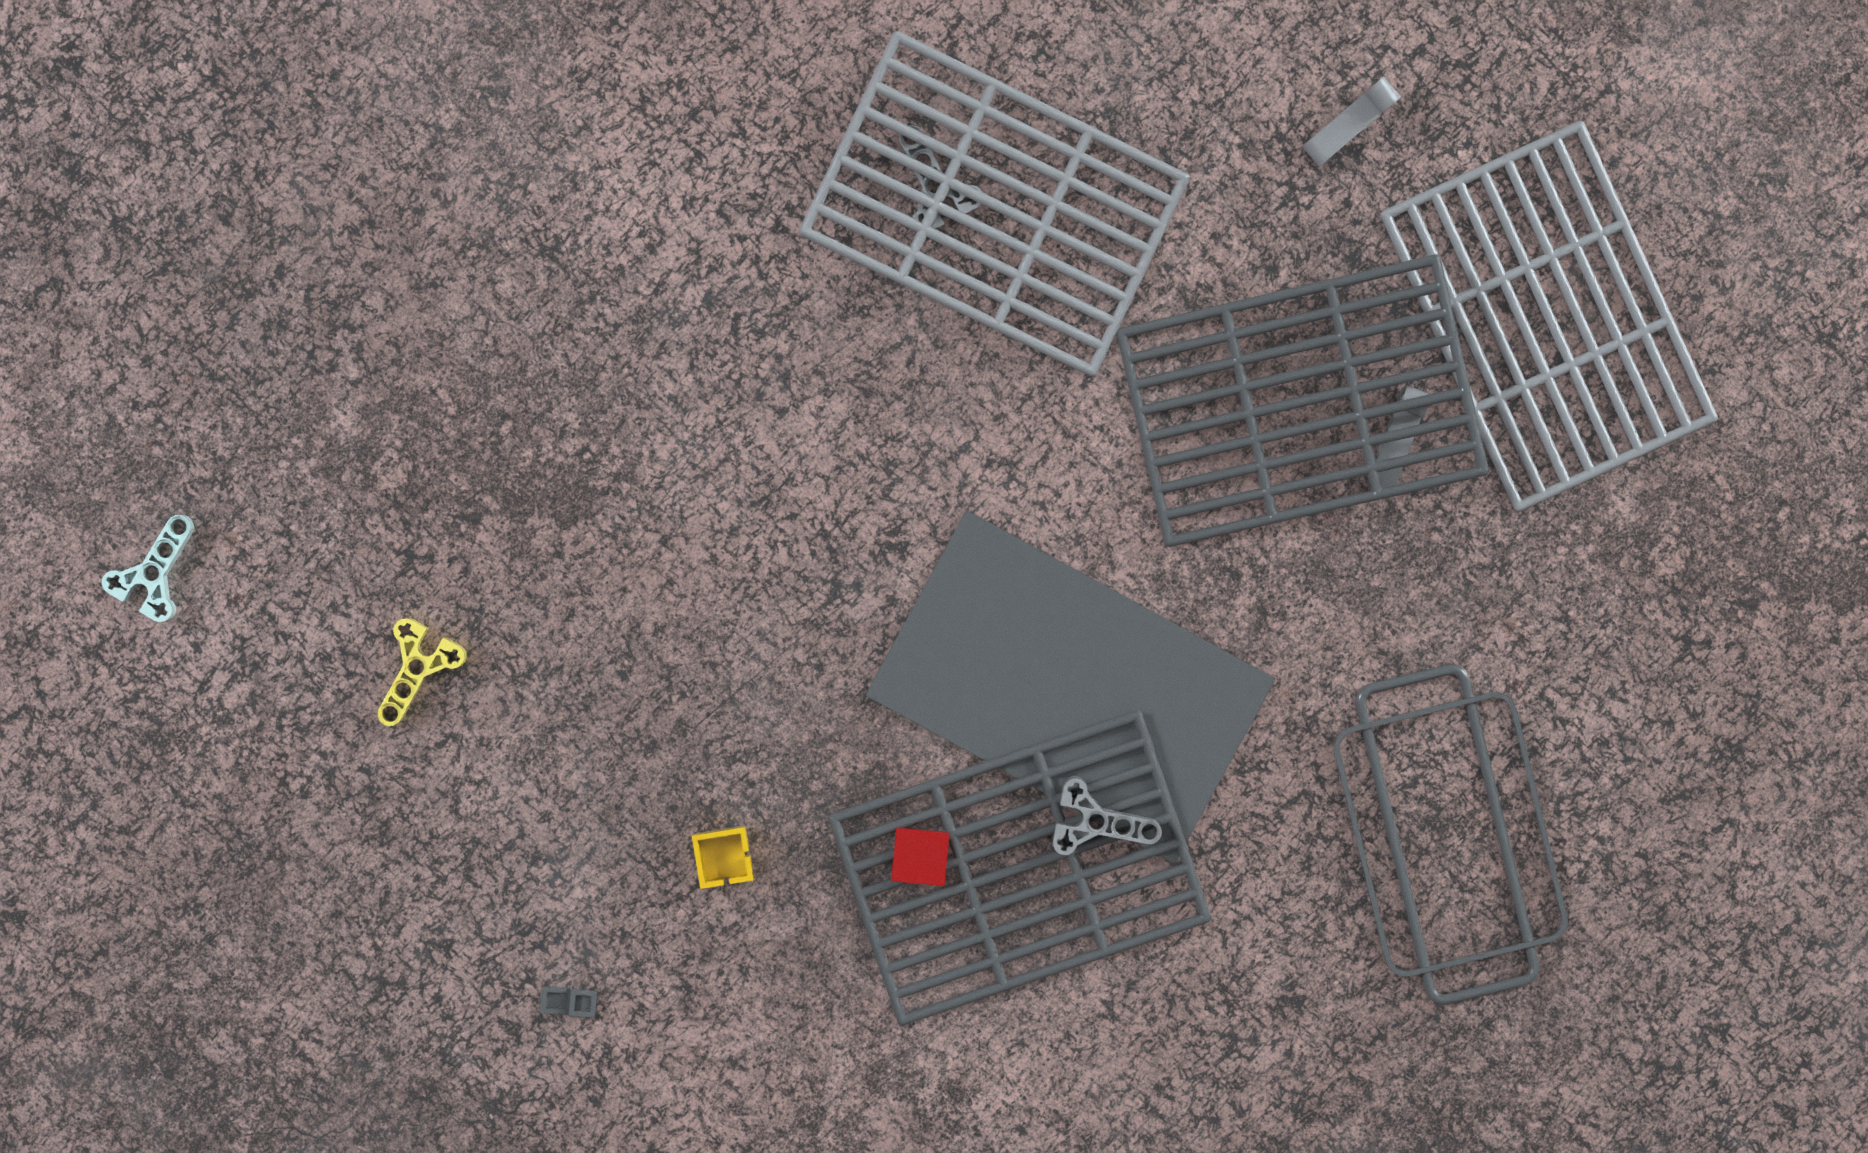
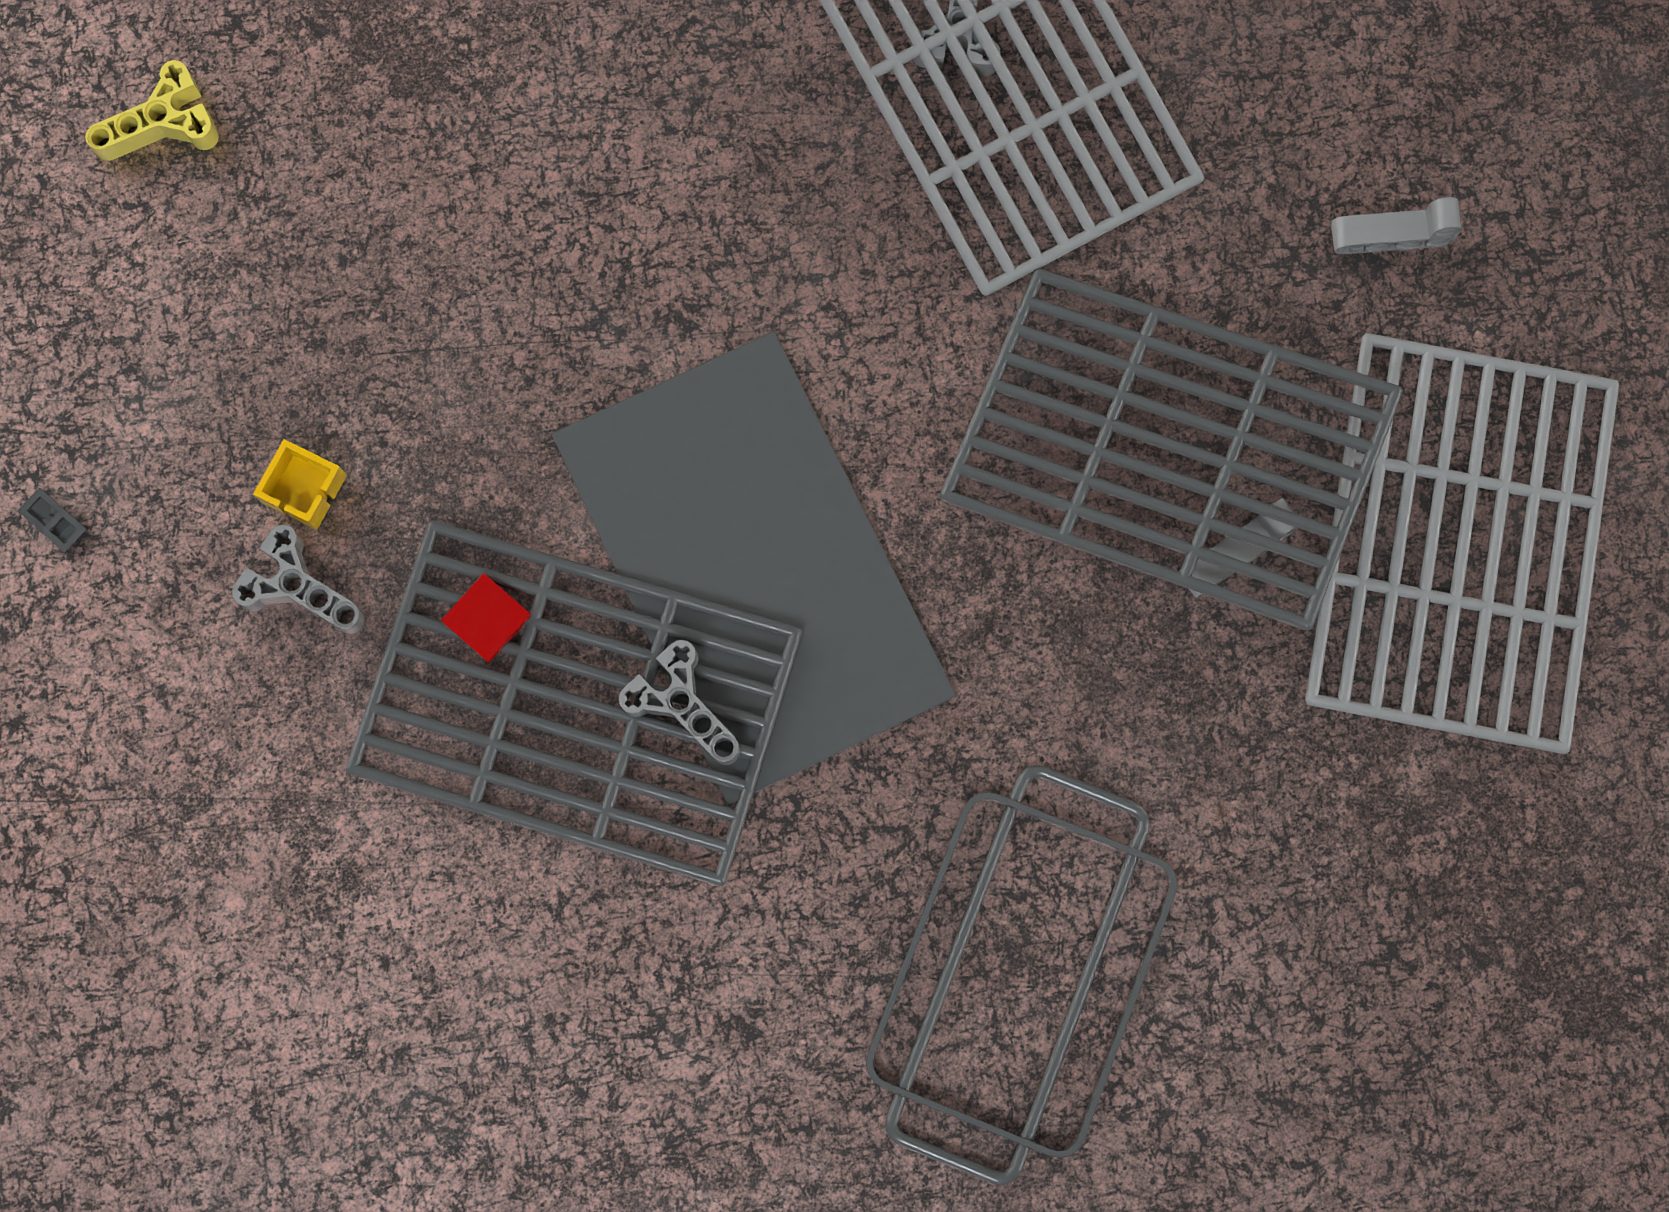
camera: 30 degrees right, 10 degrees down
none -> light grey beam [232,525,365,634]

